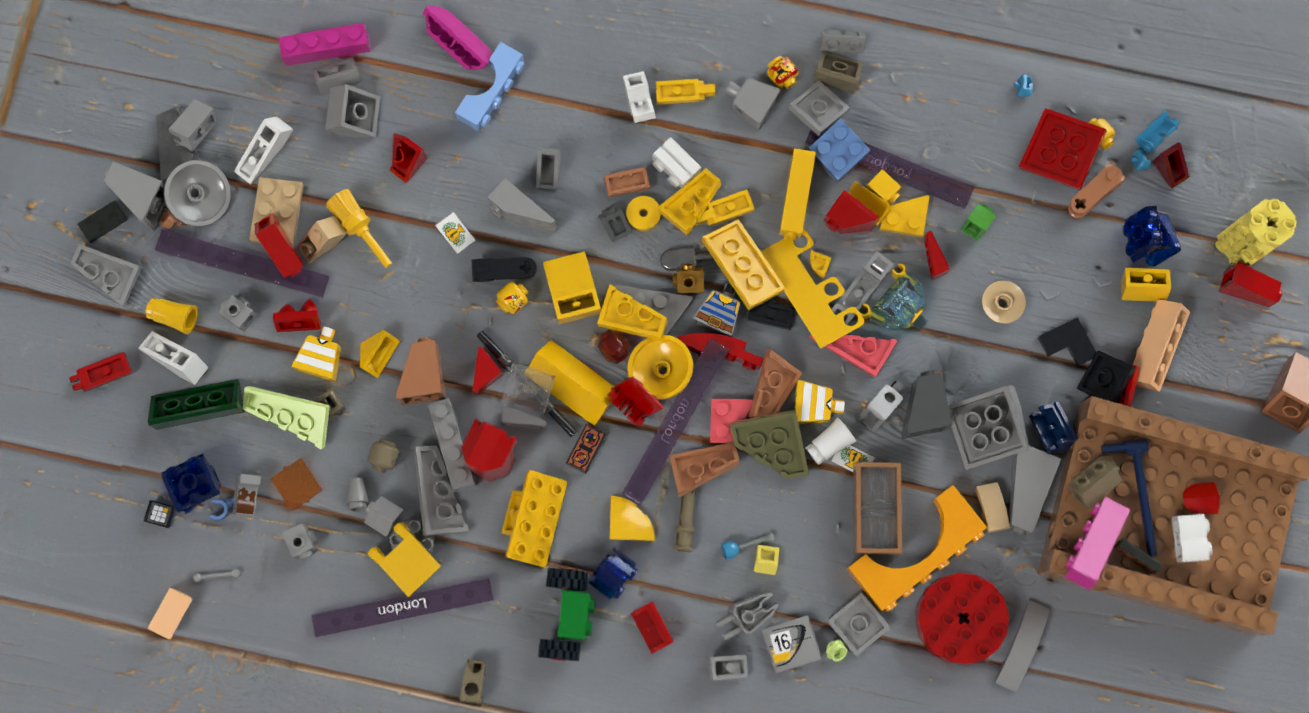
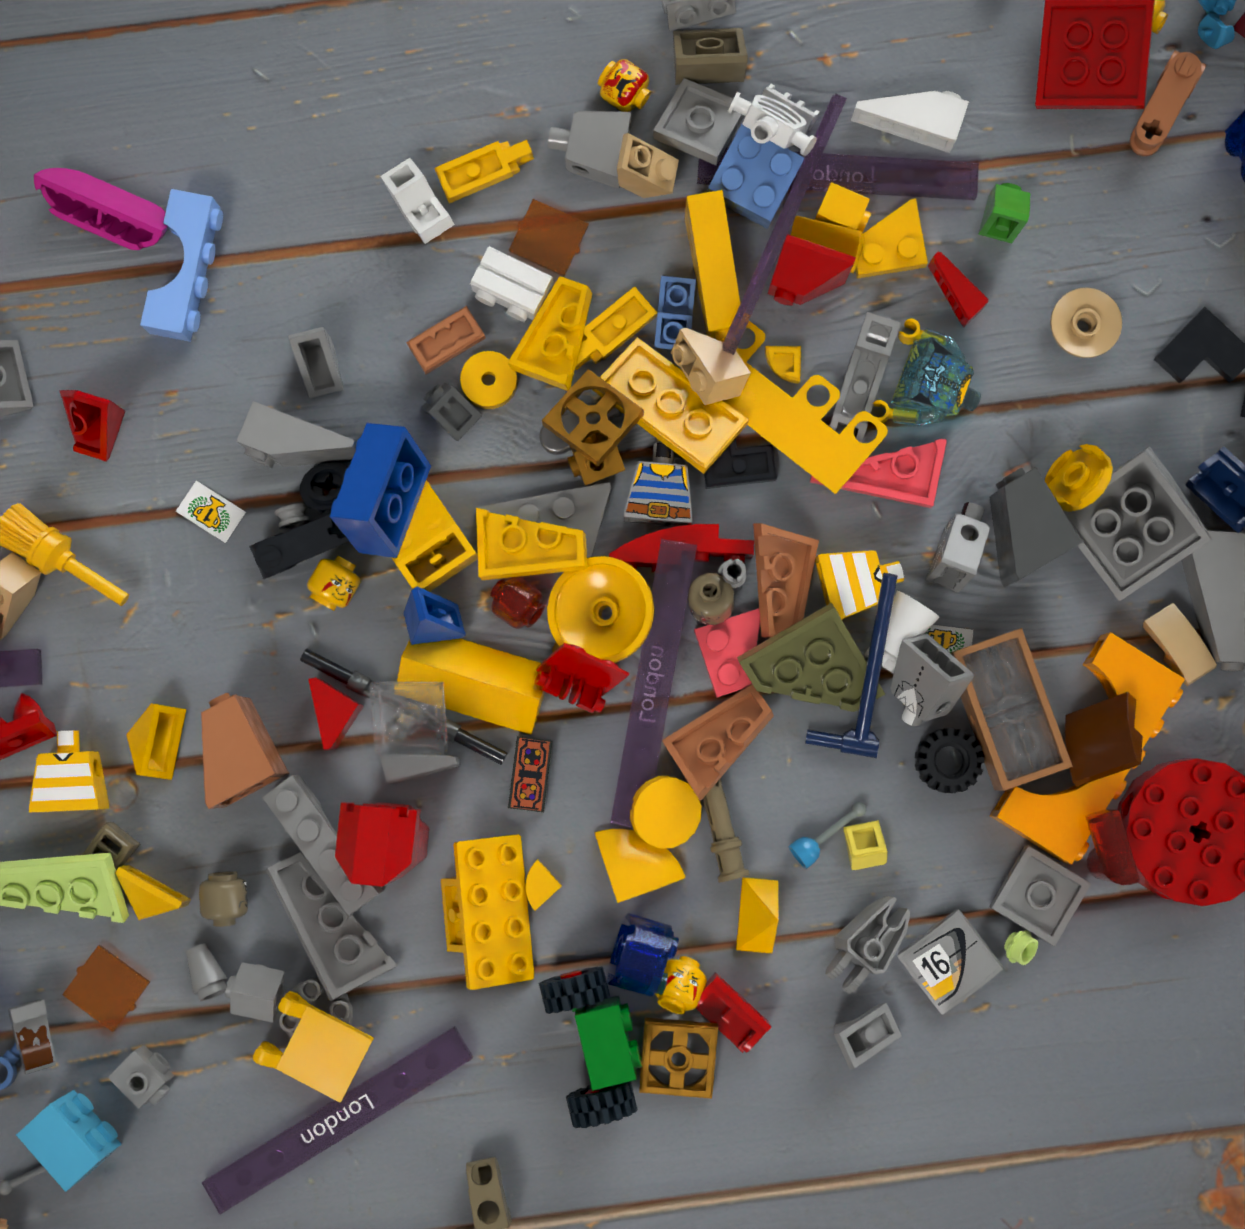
camera: 15 degrees left, 5 degrees up
none -> medium azure brick [16,1090,121,1192]
none -> yellow slope [115,865,191,920]
none -> light grey bush [275,503,310,530]
none -> black gear [300,462,349,514]
none -> blue brick [329,423,431,558]
none -> blue slope [404,586,466,645]
none -> clear orange piece [509,199,589,277]
none -> yellow tile [526,859,562,911]
none -> pearl gold piece [542,369,644,466]
none -> tan slope [617,133,679,198]
none -> yellow tile [630,776,702,849]
none -> pearl gold piece [639,1017,718,1099]
none -> yellow head [653,956,707,1014]
none -> medium blue slope [654,275,696,349]
none -> tan slope [671,328,751,405]
none -> dark tan head [687,573,735,625]
none -> light grey pin [718,559,747,589]
none -> clear purple tile [722,93,847,355]
none -> white piece [728,84,820,156]
none -> yellow slope [736,877,778,954]
none -> dark blue bar [805,573,898,758]
none -> white slope [851,91,969,153]
none -> light grey torso [890,634,974,726]
none -> black tyre [914,728,984,793]
none -> yellow tile [1045,444,1113,512]
none -> reddish brown slope [1065,692,1143,786]
none -> clear red brick [1085,809,1140,885]

